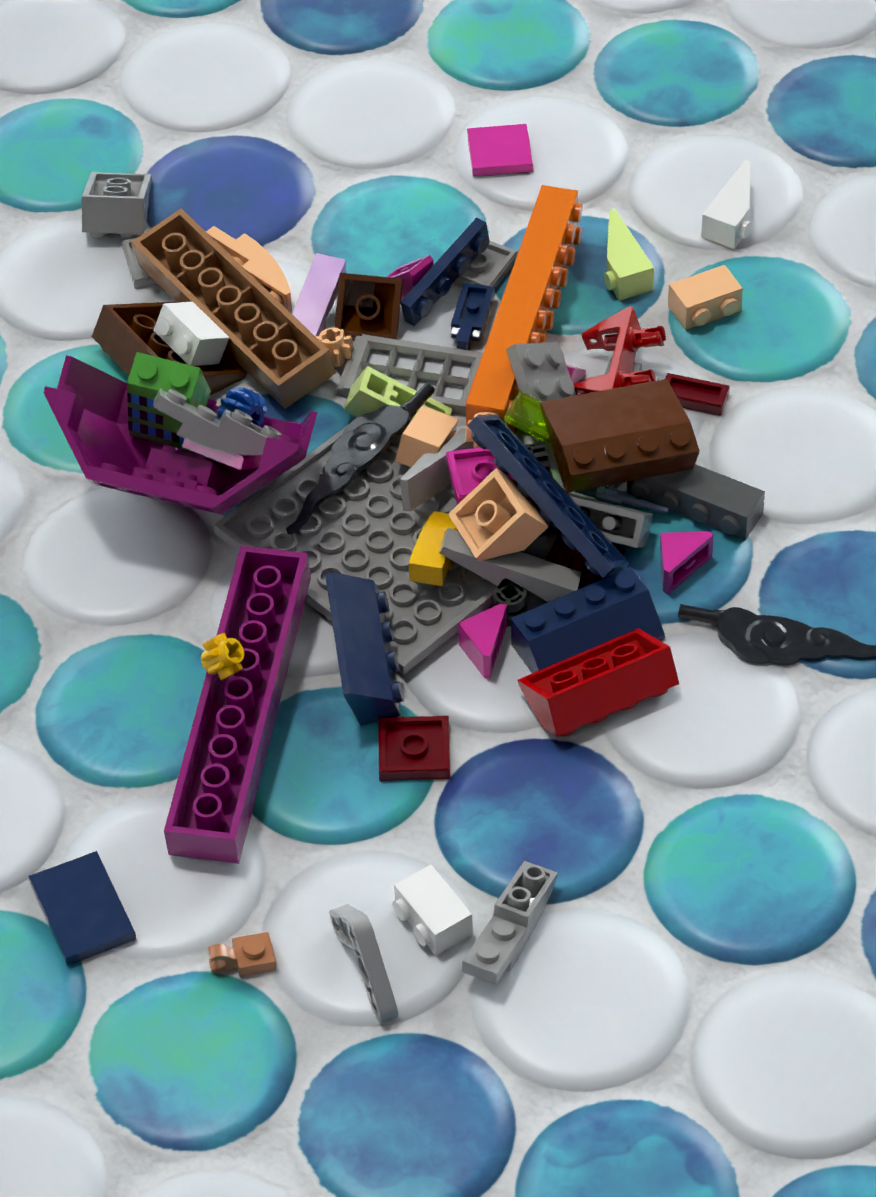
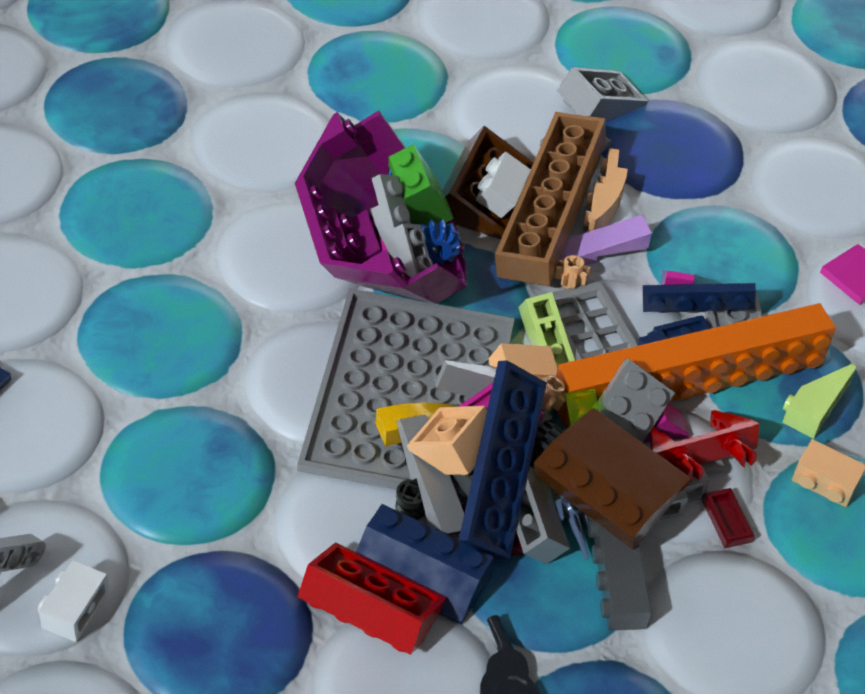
camera: 50 degrees right, 0 degrees up
magenta brick [164,546,311,864] -> none
yellow gear [200,633,244,680] -> none
black piece [286,383,435,534] -> none
dark blue slope [325,572,404,726] -> none
reddish brown slope [335,273,403,339] -> none
dark red tile [378,716,450,781] -> none
dark pink slope [458,604,507,679] -> none
light grey slope [462,861,558,985] -> none
dark pink slope [660,531,714,594] -> none

